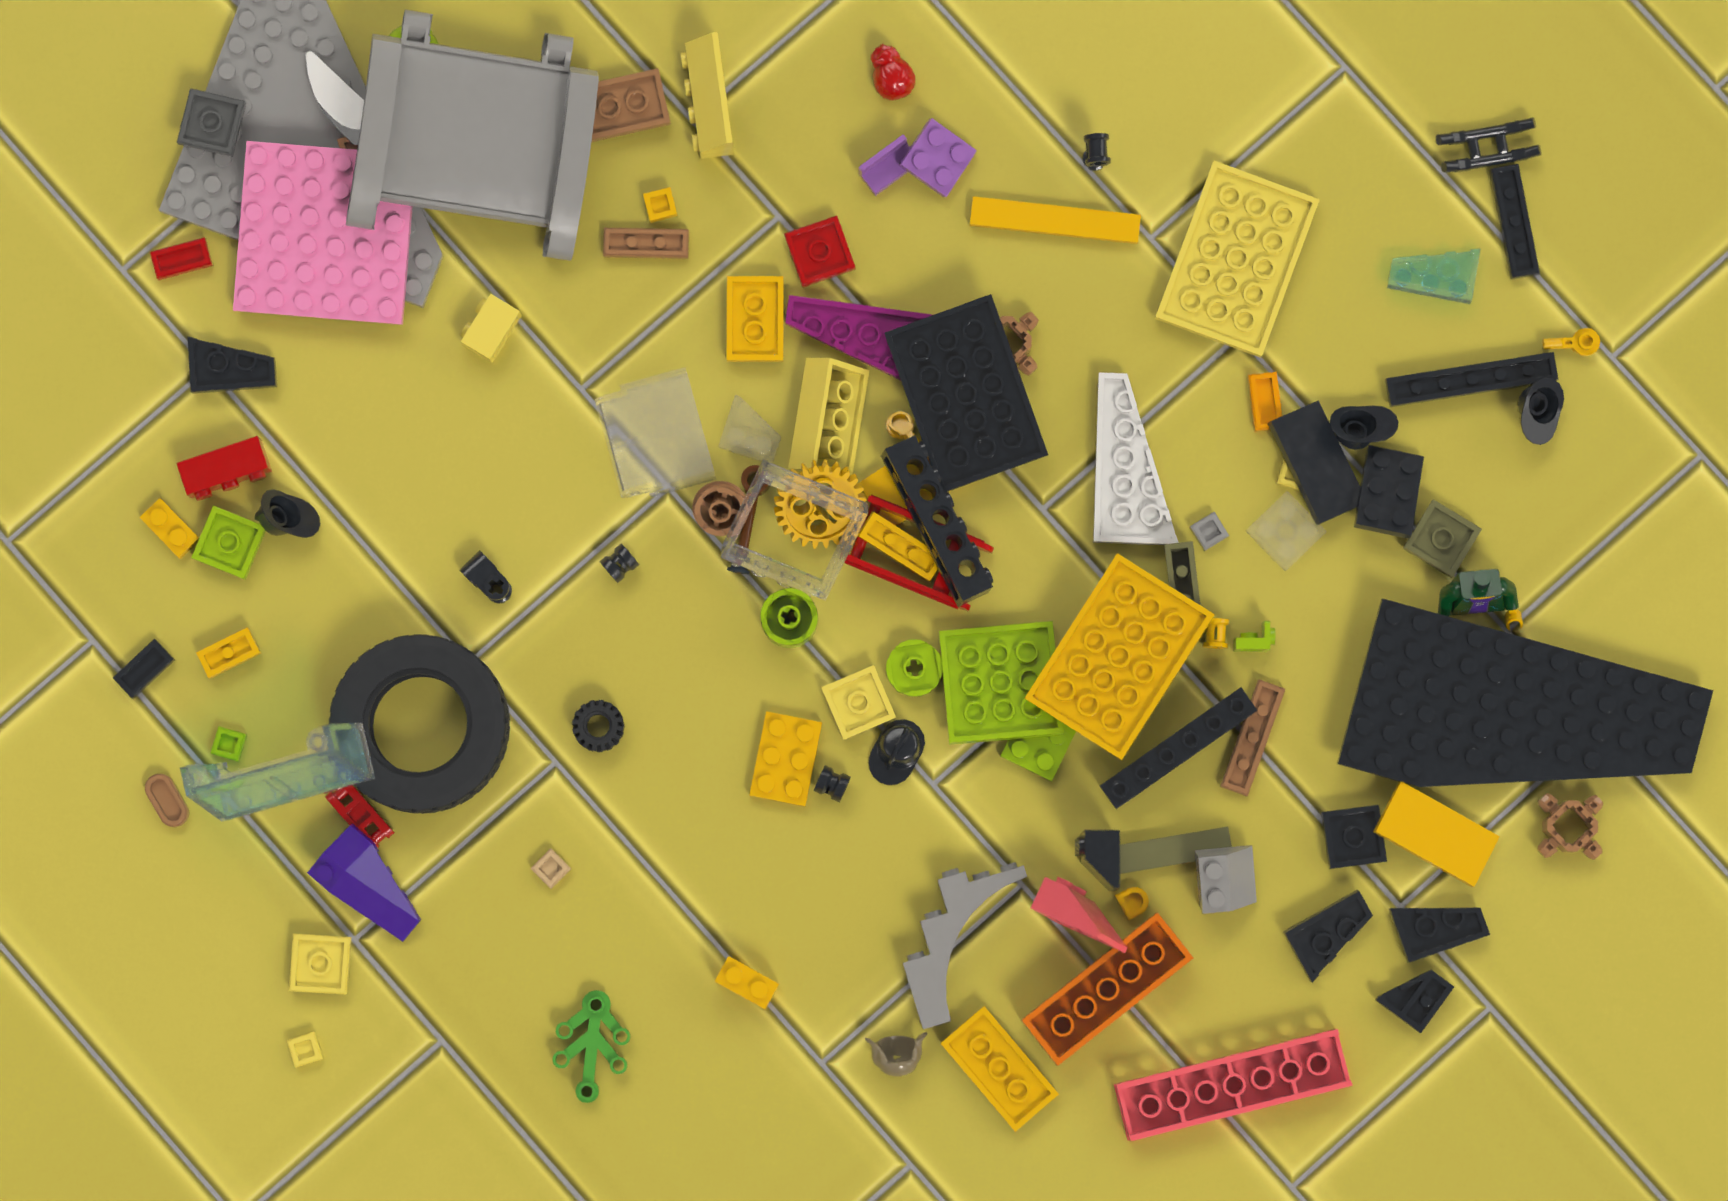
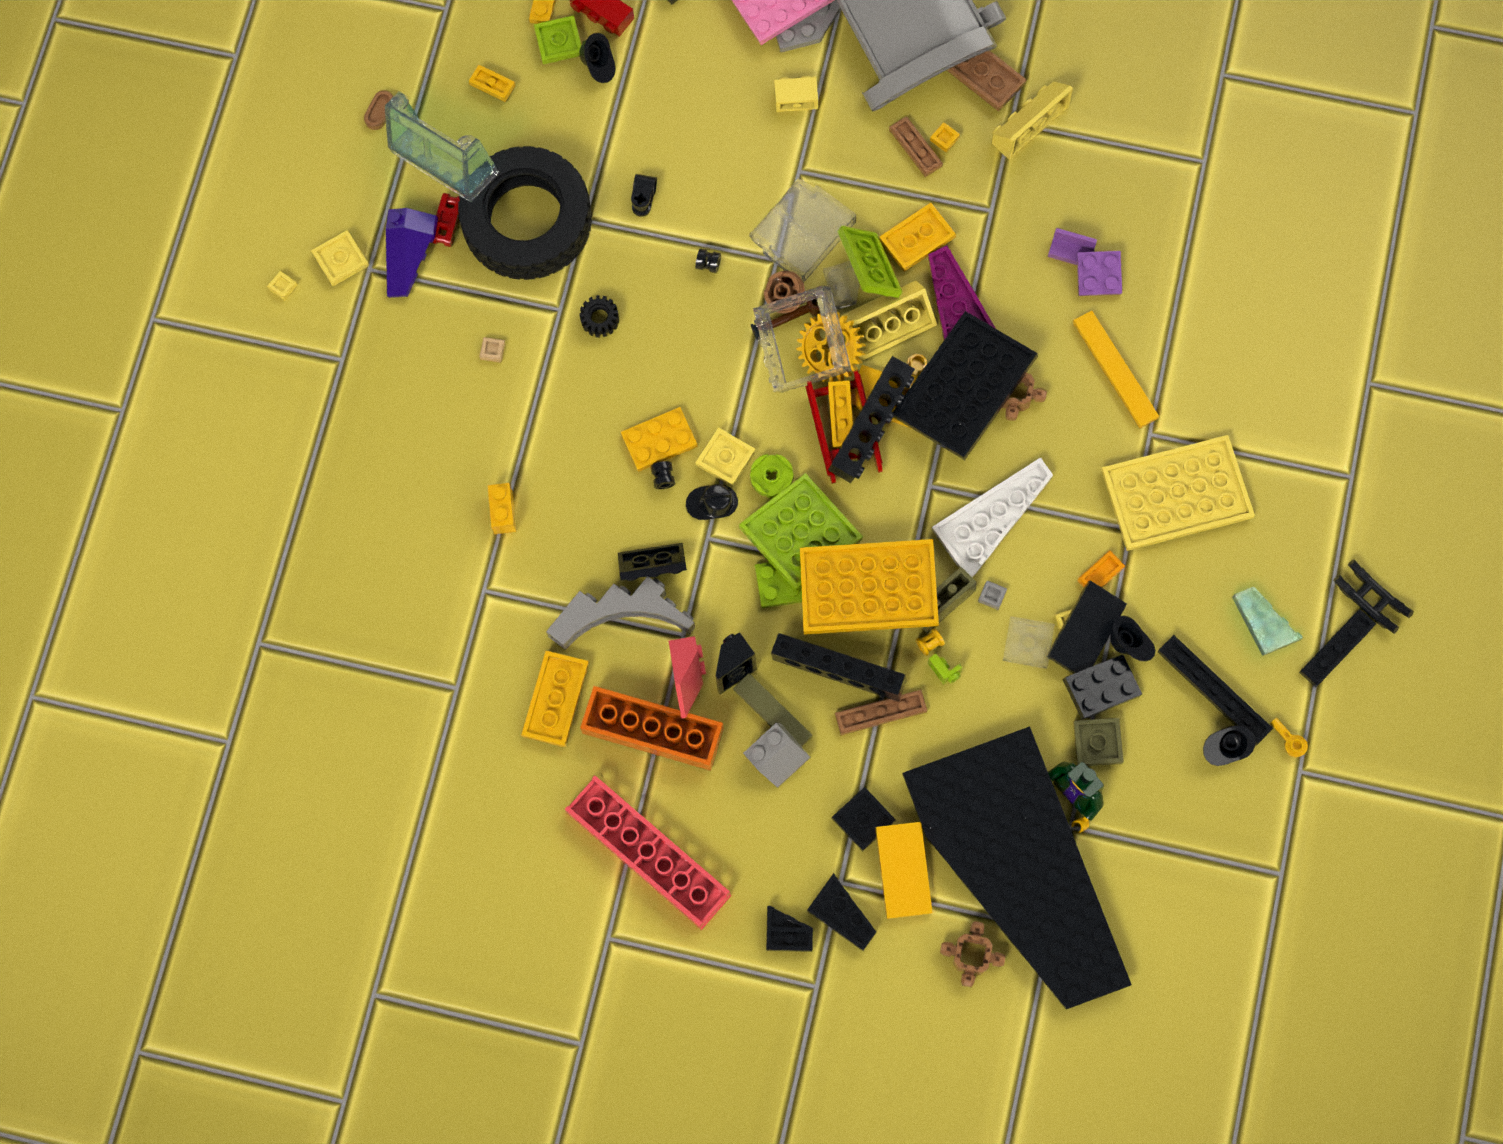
camera: 60 degrees right, 10 degrees down
black tile [113,639,175,699] -> none
lime tile [210,726,247,762] -> none
bright green plant [552,990,631,1103] -> none
lime brick [760,588,818,648] -> none
red plate [784,215,856,288] -> none
dark tan hair [865,1032,927,1076] -> none
red hair [870,44,916,101] -> none
black connector [1082,133,1111,171] -> none
yellow tile [1115,887,1149,921] -> none
black wing [1283,890,1373,983] -> none
none -> black plate [618,543,687,581]
none -> lime plate [837,225,902,298]

